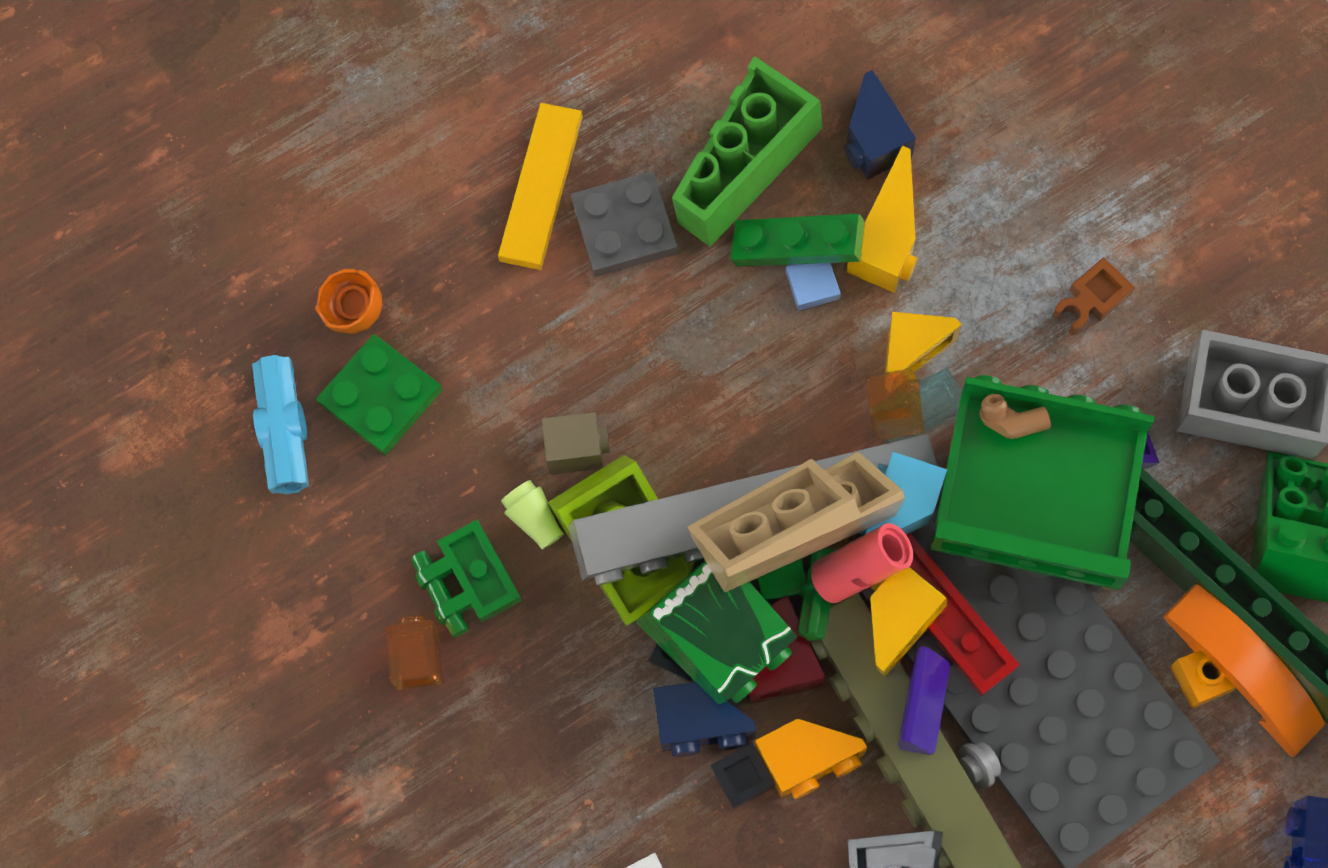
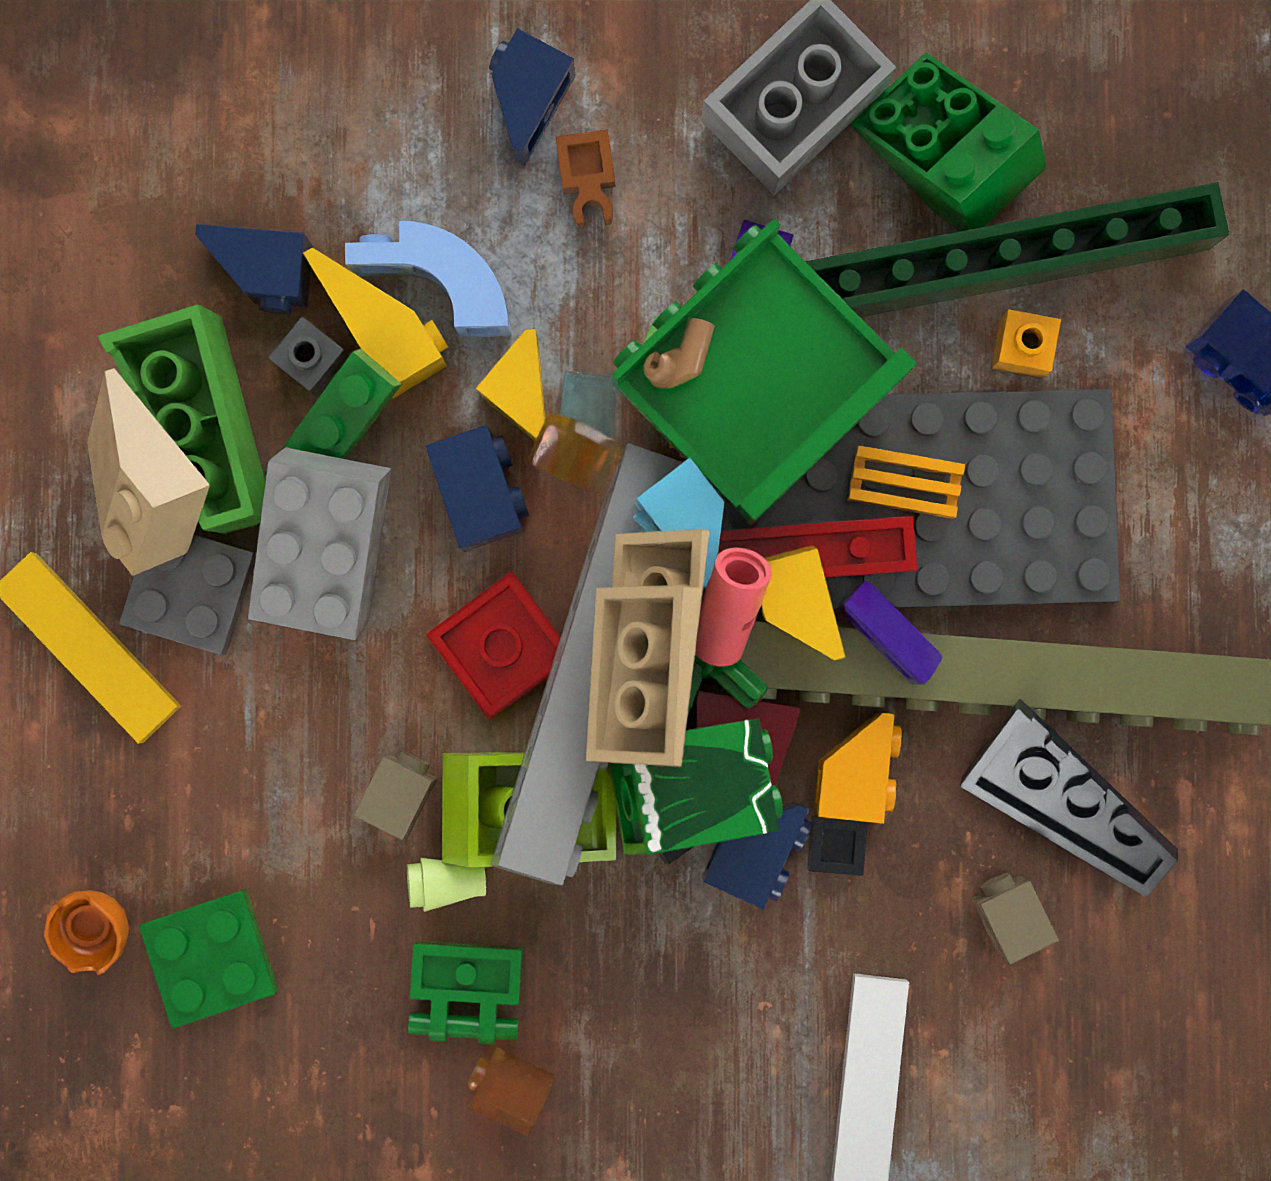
camera: 65 degrees left, 15 degrees up
medium azure piece [252,355,309,495] -> none
light blue tile [785,263,841,311] -> none
light grey plate [958,741,1001,789] -> none
orange slope [1163,584,1325,757] -> none
none -> tan slope [87,368,210,576]
none -> light grey brick [248,448,391,640]
none -> dark grey plate [269,317,349,398]
none -> light blue arch [345,221,512,337]
none -> dark blue brick [425,425,530,552]
none -> red tile [426,571,561,721]
none -> dark blue slope [489,28,575,166]
none -> light orange tile [847,445,965,519]

